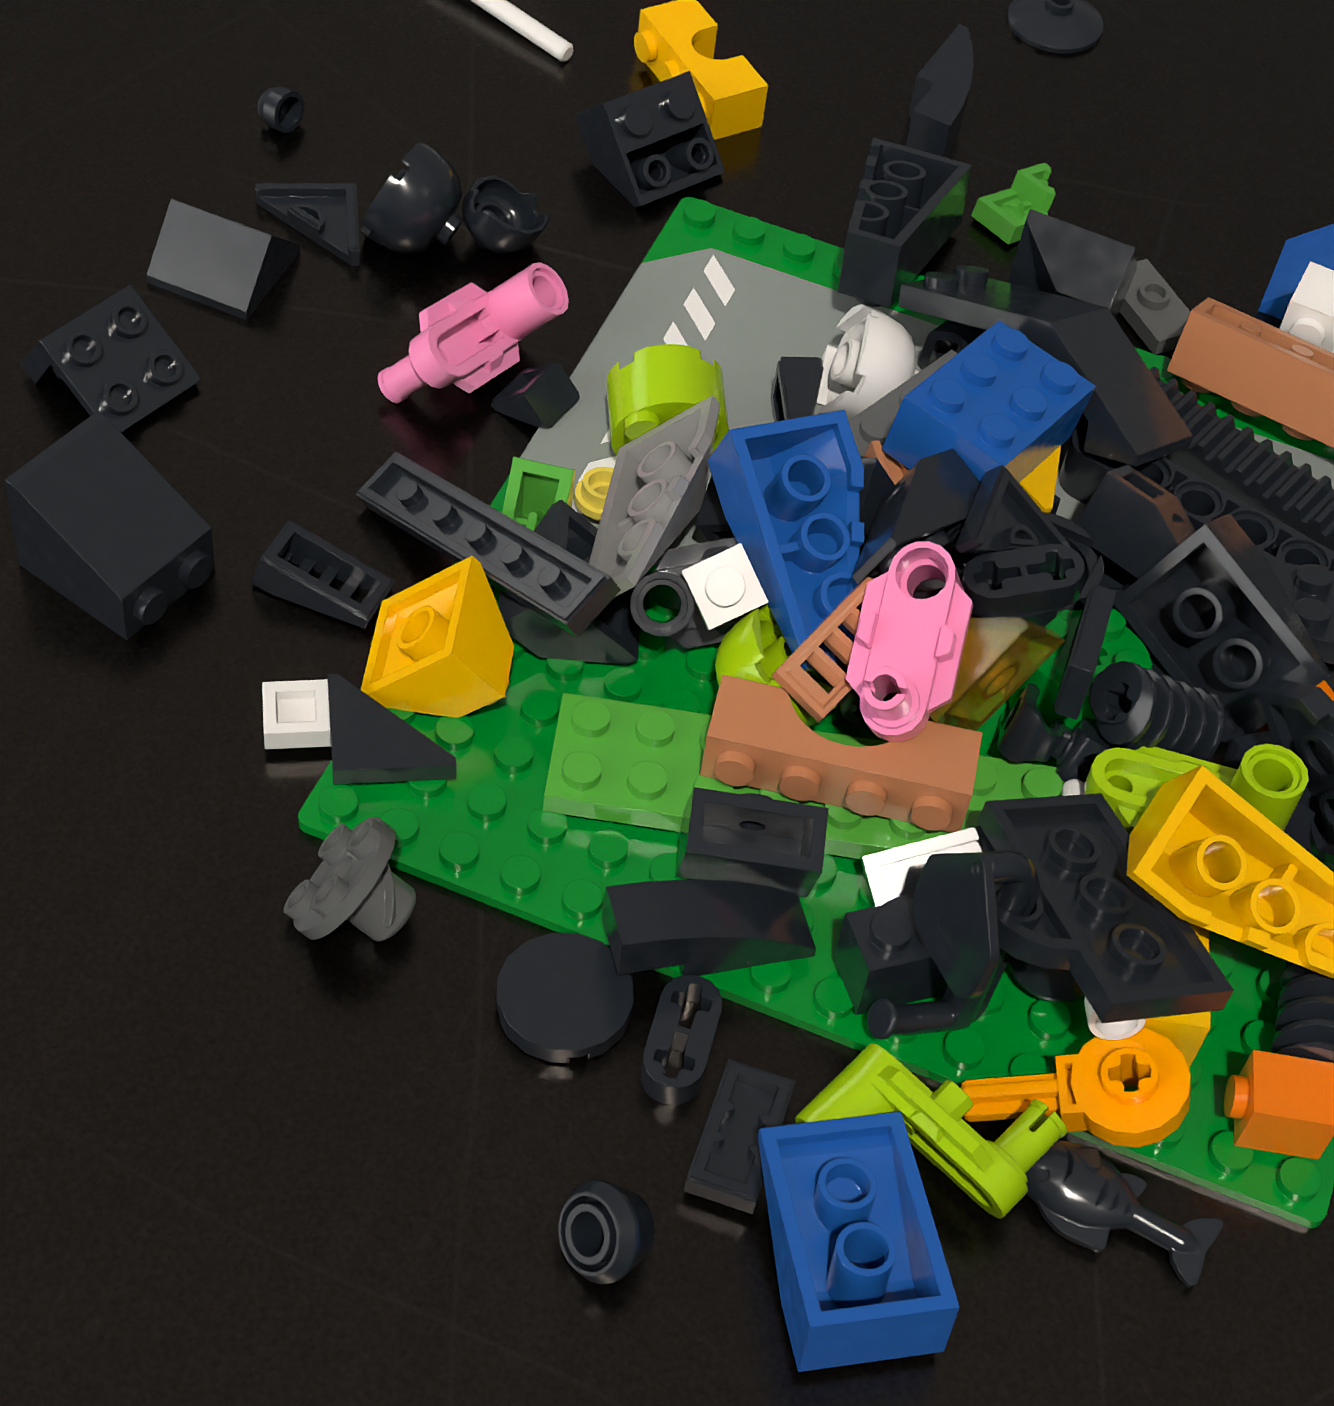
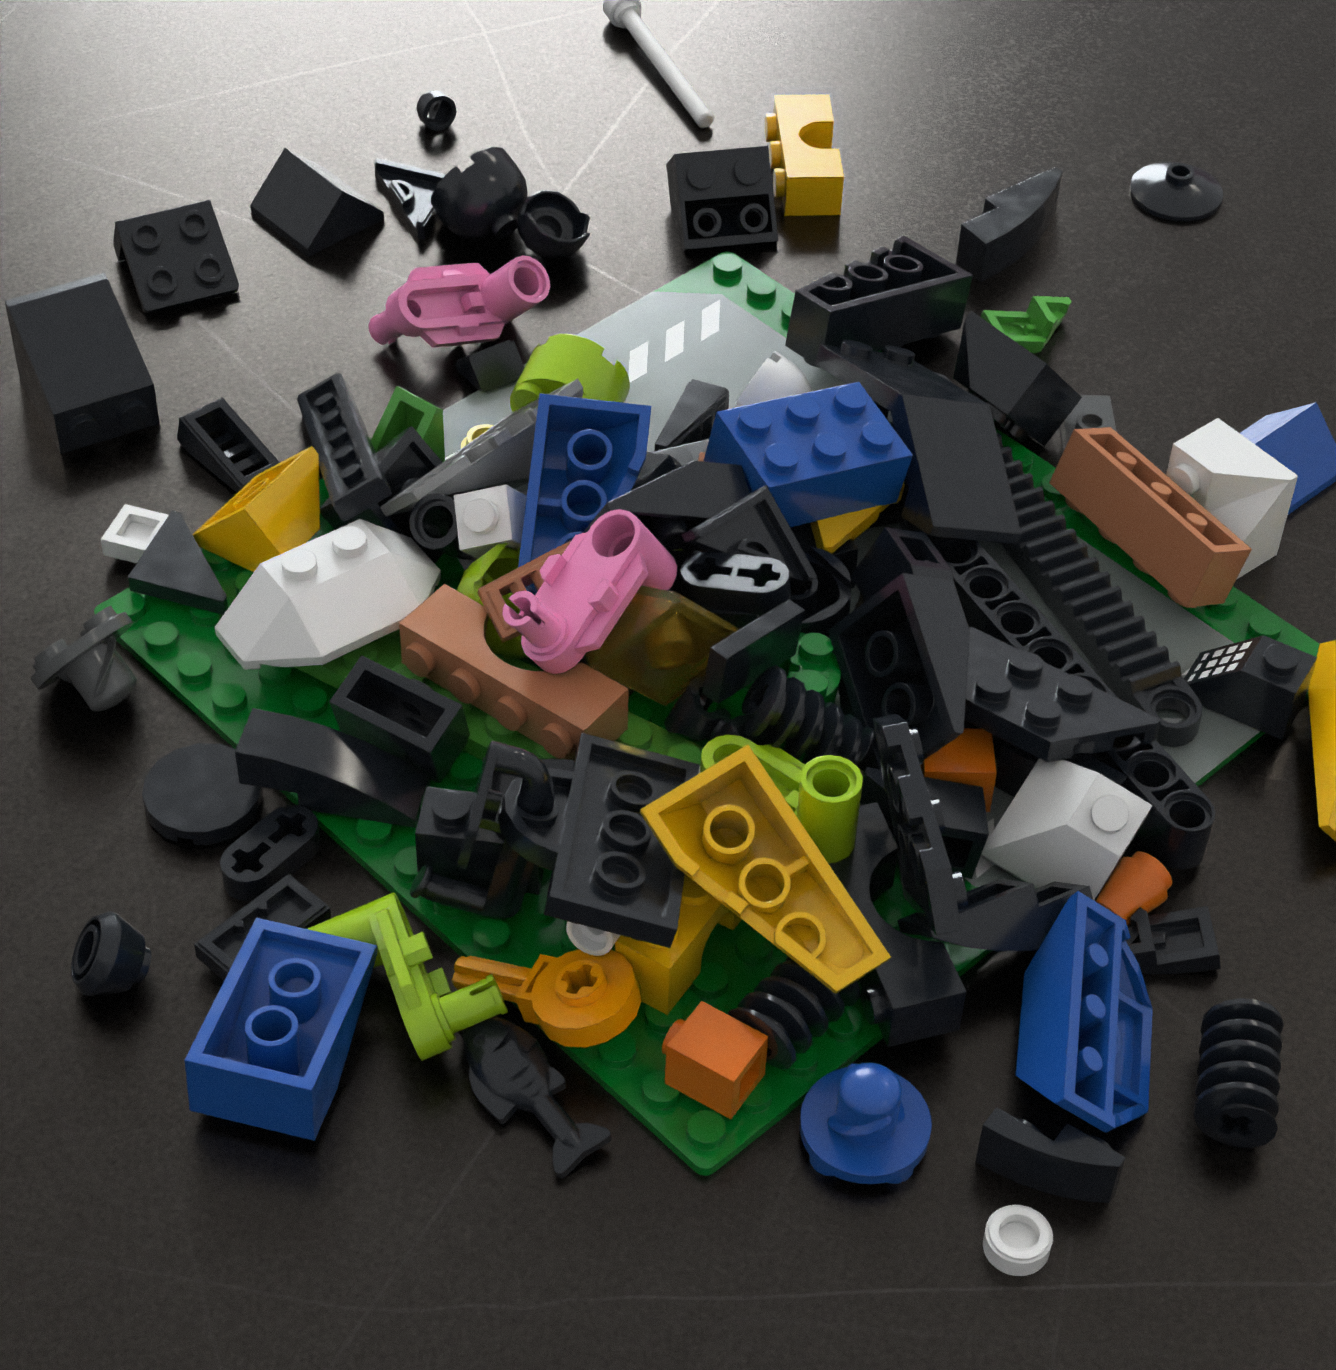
camera: 30 degrees right, 5 degrees down
none -> white wedge [215,519,441,670]

